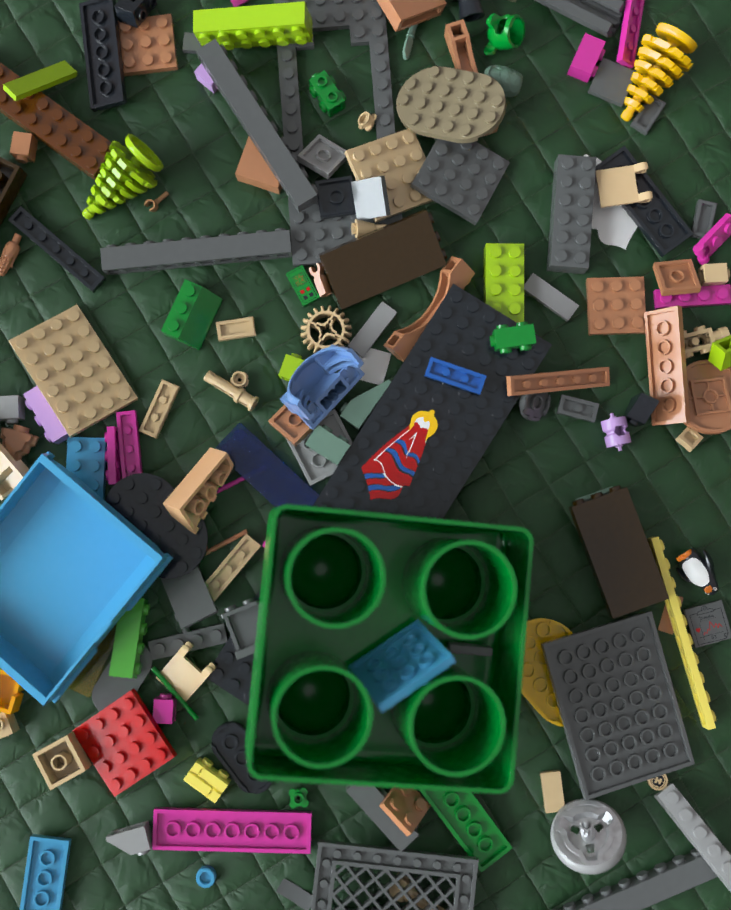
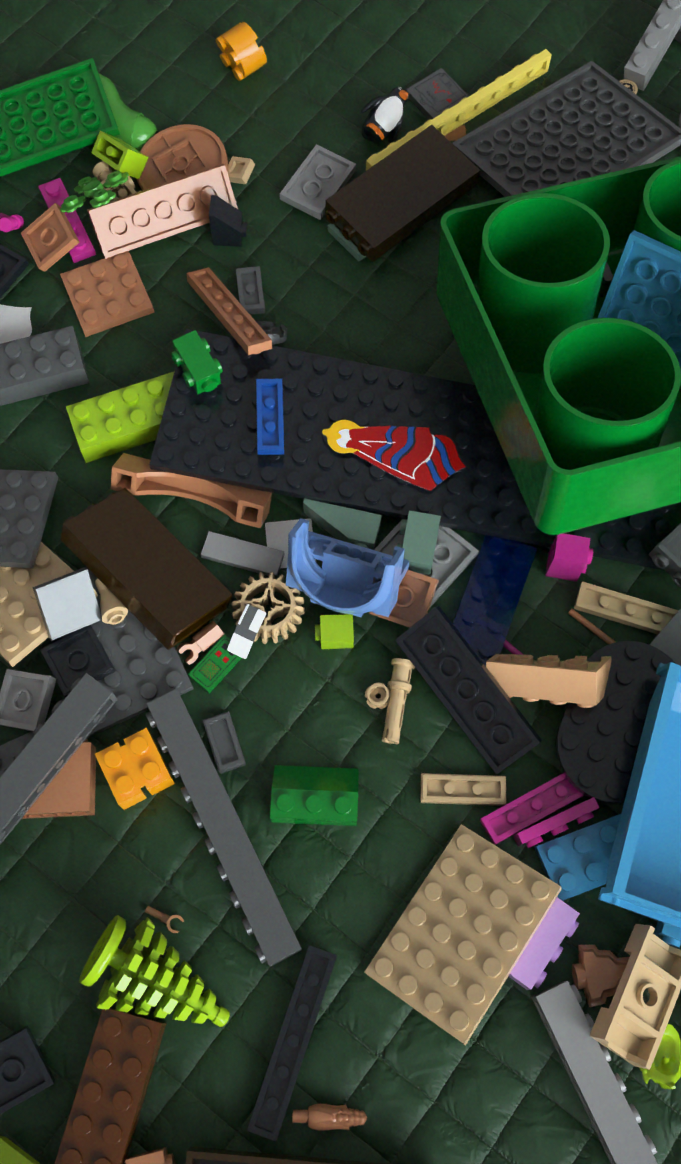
camera: 115 degrees left, 15 degrees down
tan tile [216,316,256,342] -> none
light grey tile [524,273,579,322] -> none
lavender wheel [601,413,631,451] -> none
tan brick [698,263,730,286] -> none
none -> bright green plant [60,171,129,213]
none -> light orange piece [95,728,175,810]
none -> dark grey tile [203,711,246,774]
none -> white sticker [227,604,266,659]
none -> light grey plate [280,144,356,220]
none -> black plate [395,606,542,775]

